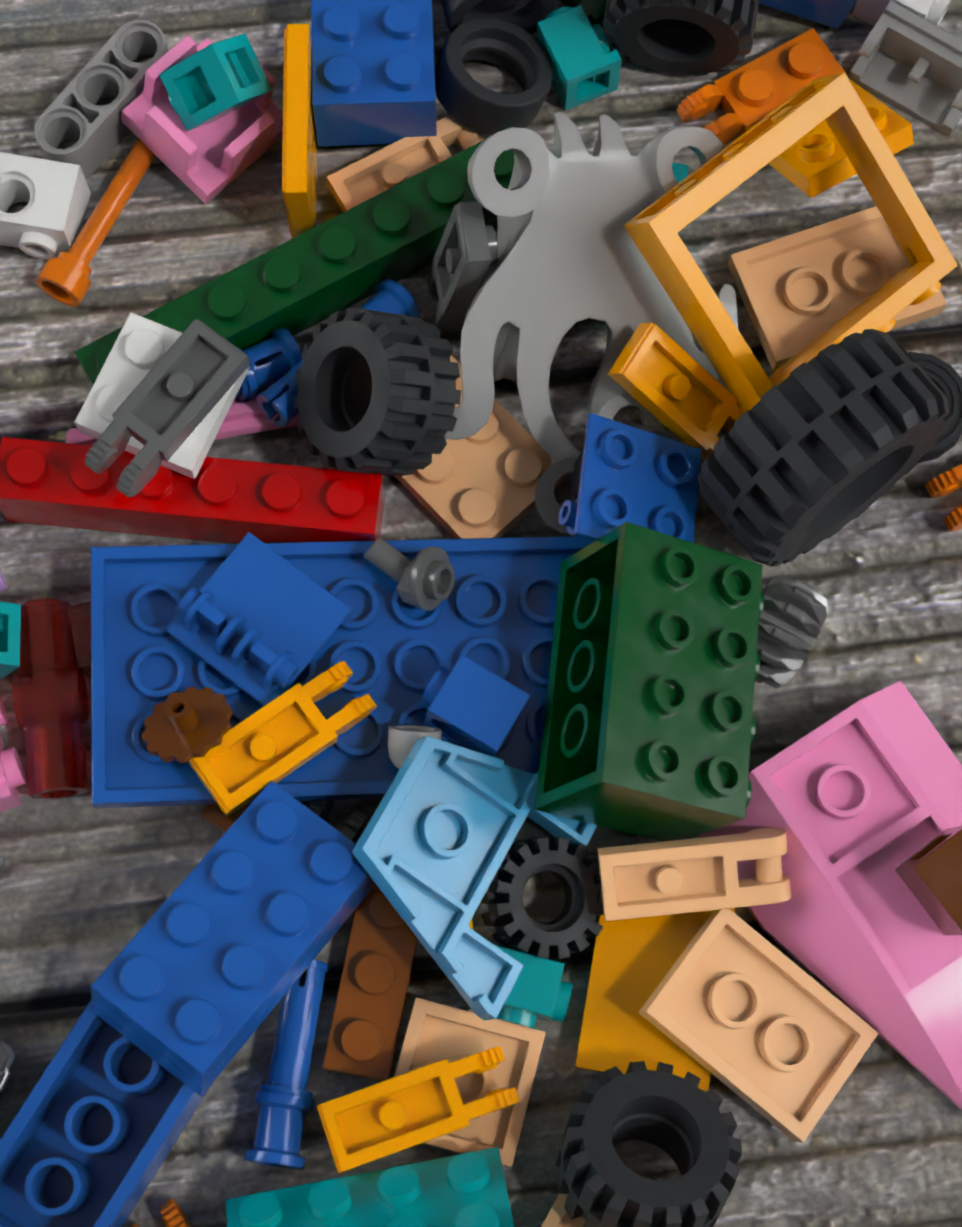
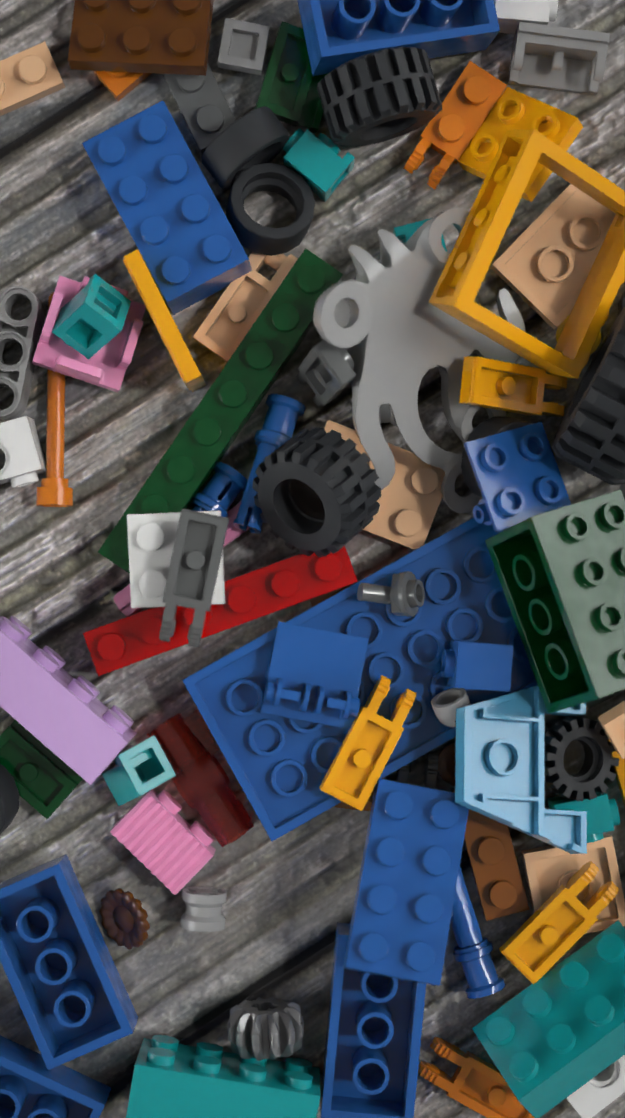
camera: 25 degrees left, 15 degrees up
reddish brown piece [142,687,233,764] -> none

